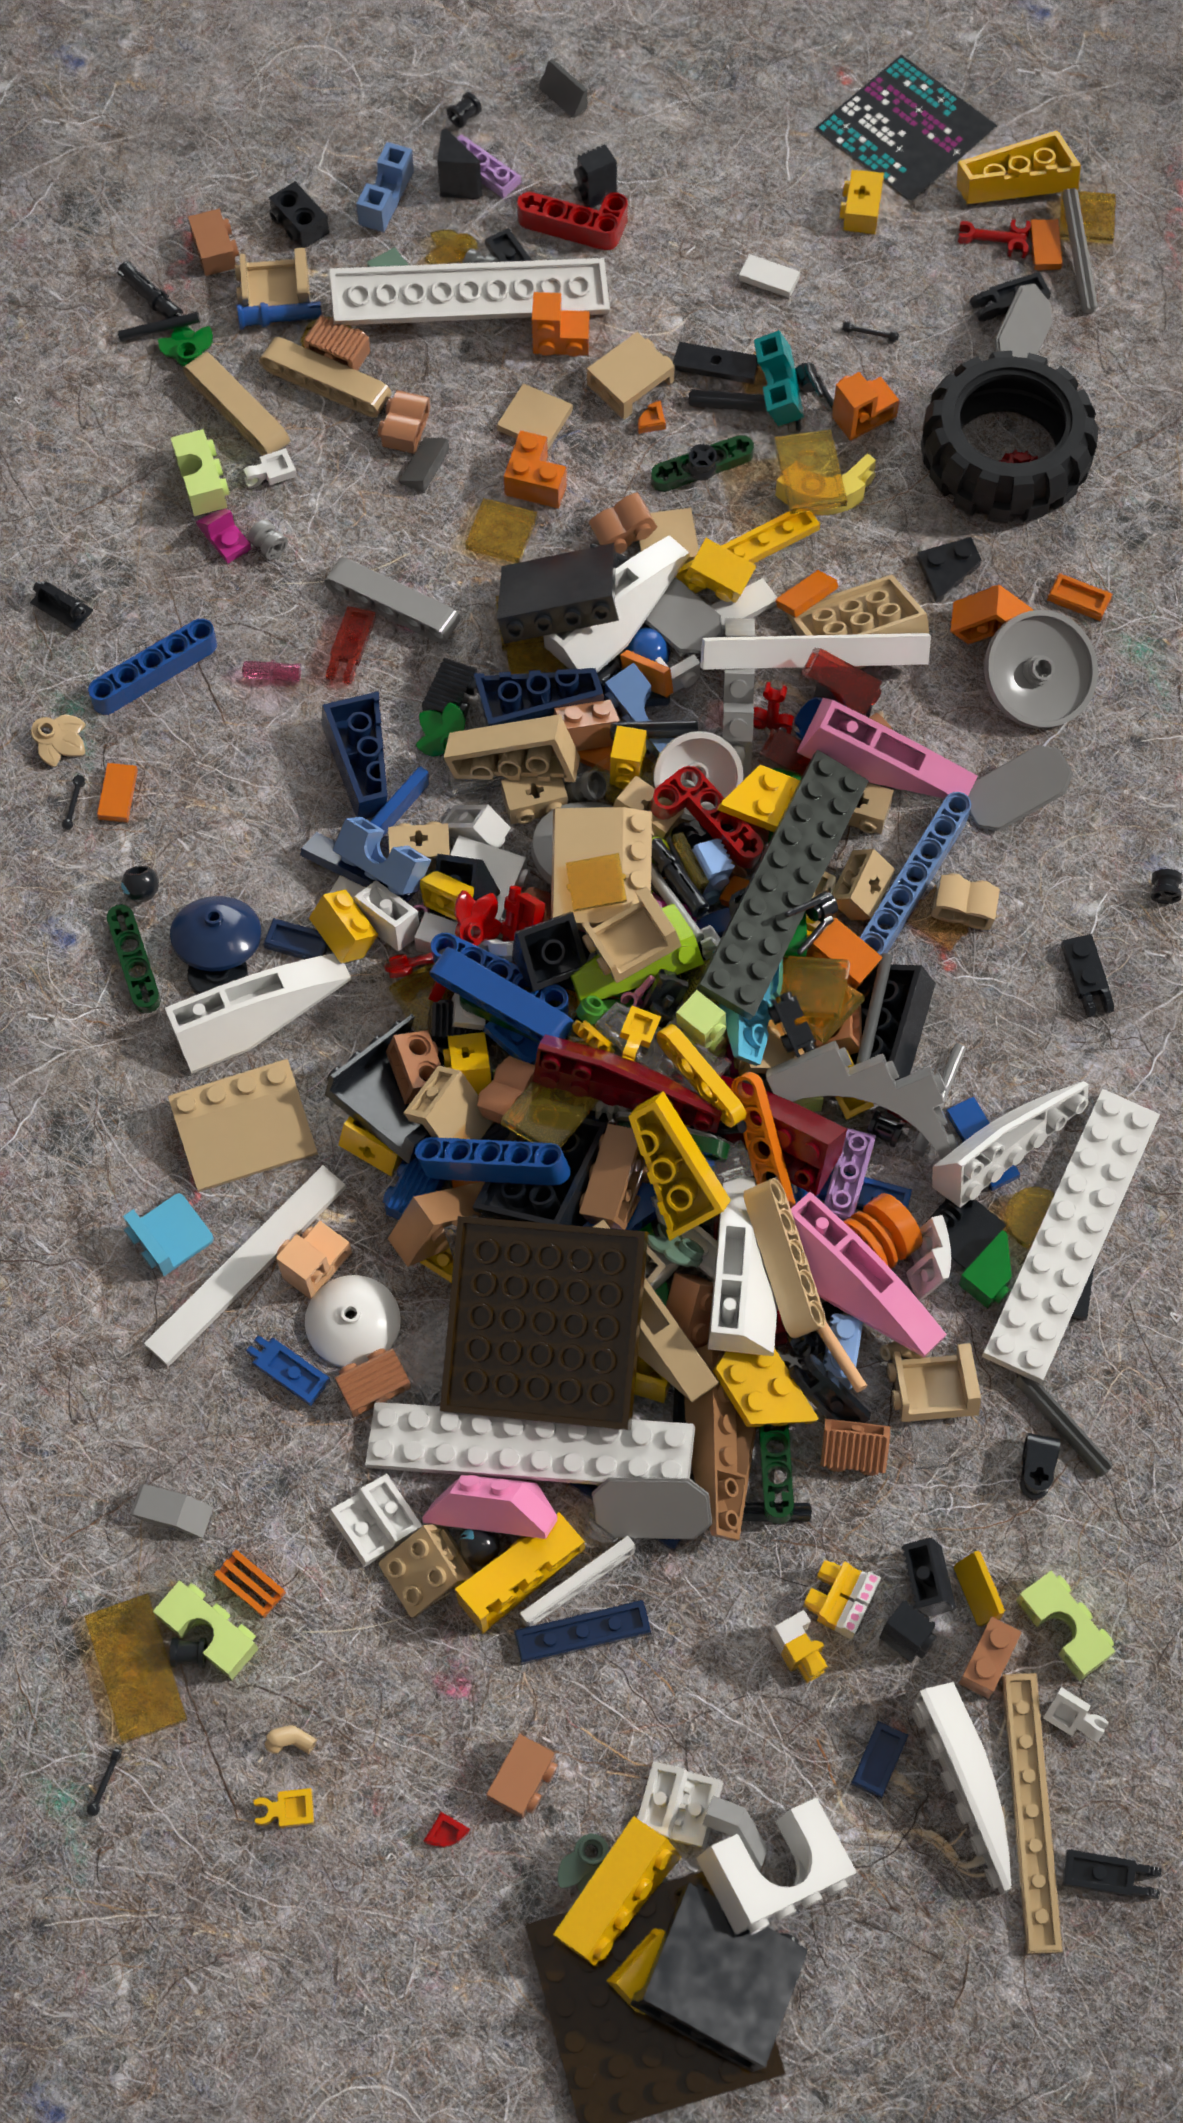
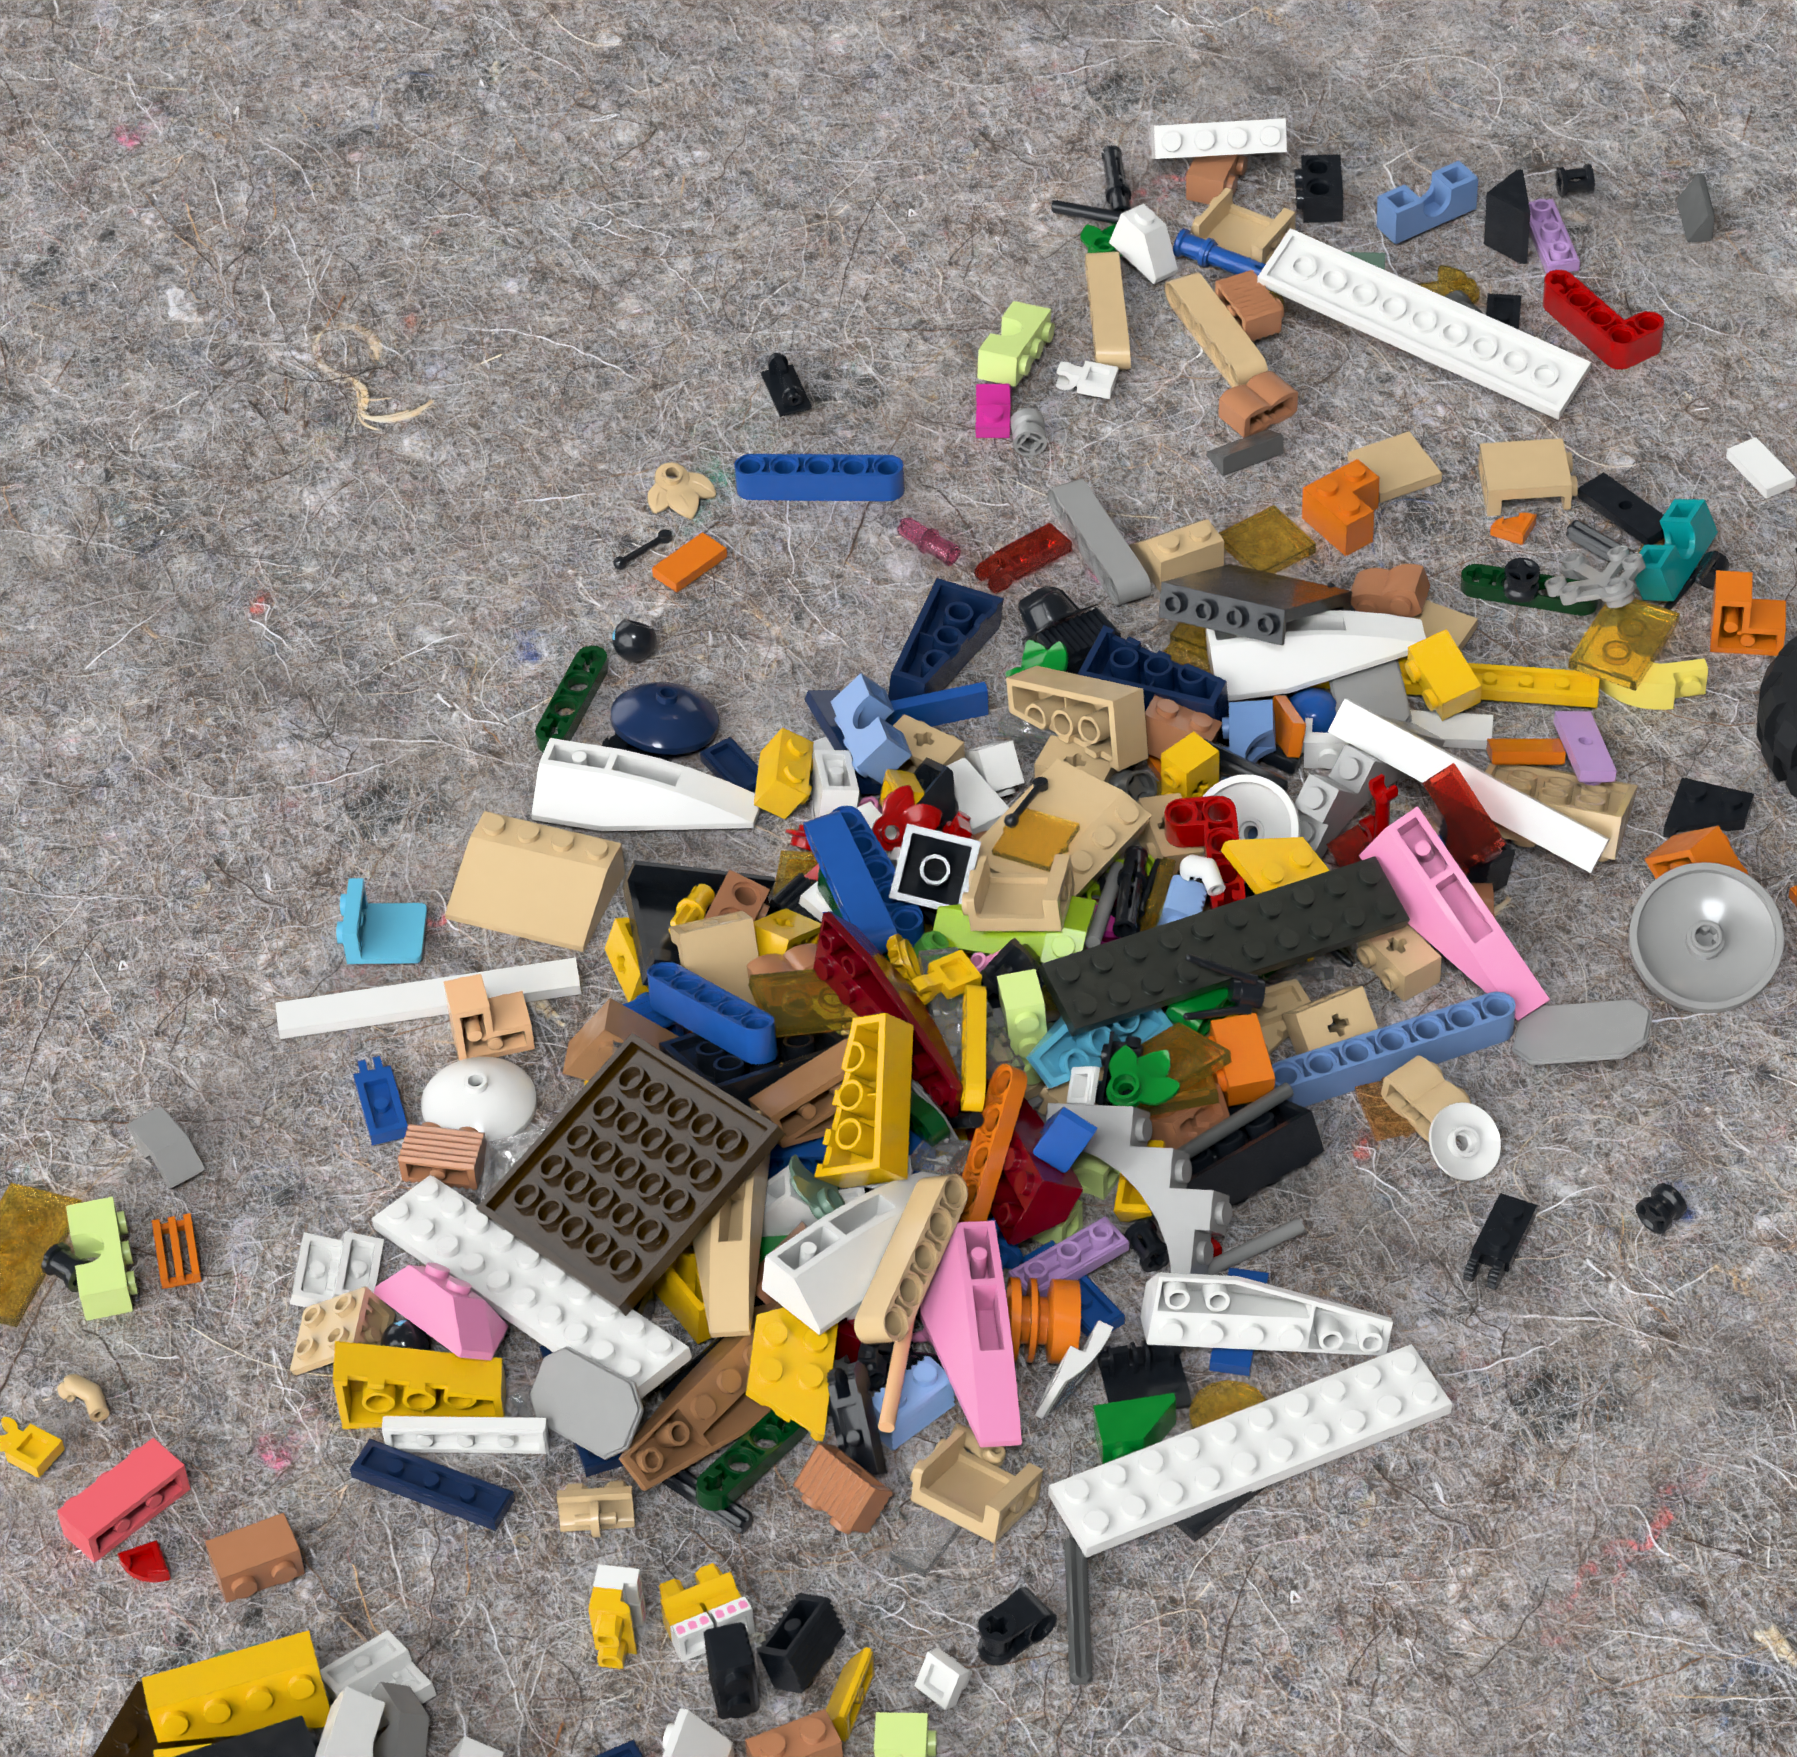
camera: 40 degrees right, 20 degrees down
orange brick [532,292,590,356] -> none
black brick [574,144,618,208] -> none
none -> coral brick [57,1438,190,1563]
none -> tan hips [557,1480,635,1538]
none -> yellow axle [668,883,715,933]
none -> white tile [914,1648,972,1710]
none -> black hinge [1004,777,1048,828]
none -> black piece [1018,586,1098,641]
none -> blue slope [1033,1106,1098,1173]
none -> white slope [1066,1066,1100,1105]
none -> green plate [1106,1045,1181,1107]
none -> white slope [1109,204,1178,284]
none -> tan slope [1129,519,1224,593]
none -> white arch [1150,119,1287,159]
none -> white arm [1180,854,1225,896]
none -> white dish [1429,1103,1501,1181]
none -> light grey plant [1545,545,1646,608]
none -> lavender tile [1553,711,1617,786]

